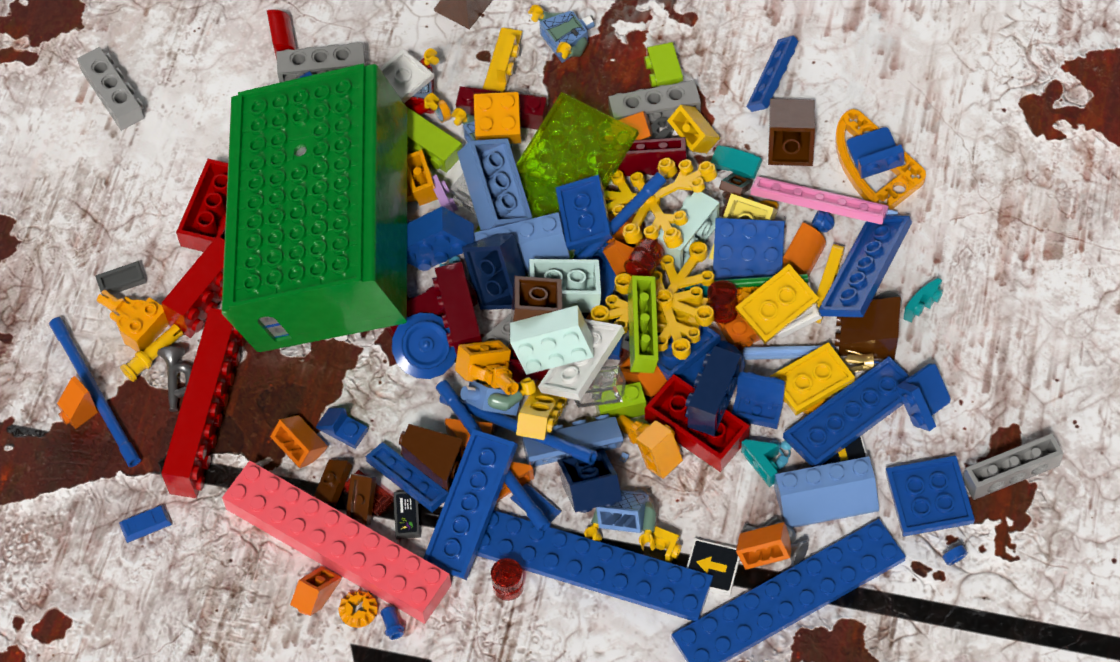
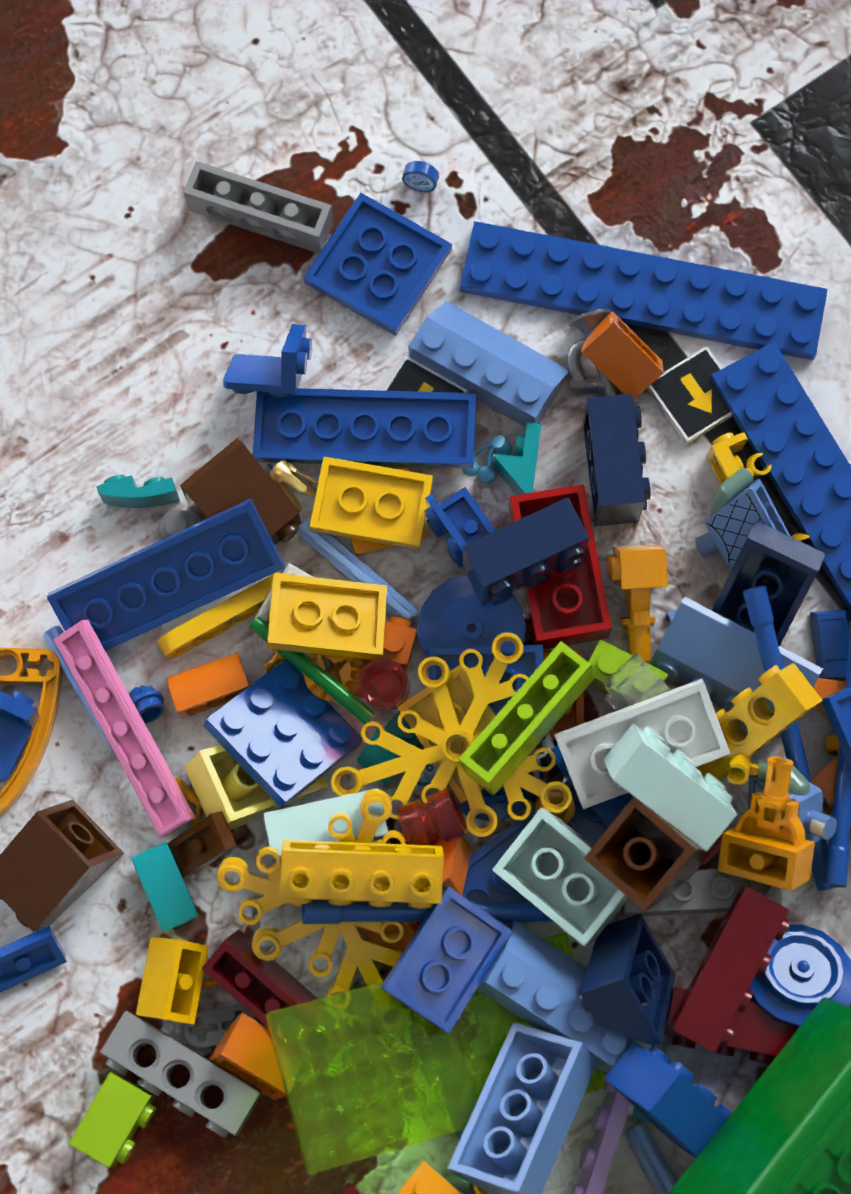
camera: 140 degrees left, 15 degrees up
none -> yellow brick [279,840,444,908]
none -> dark blue brick [583,394,651,527]

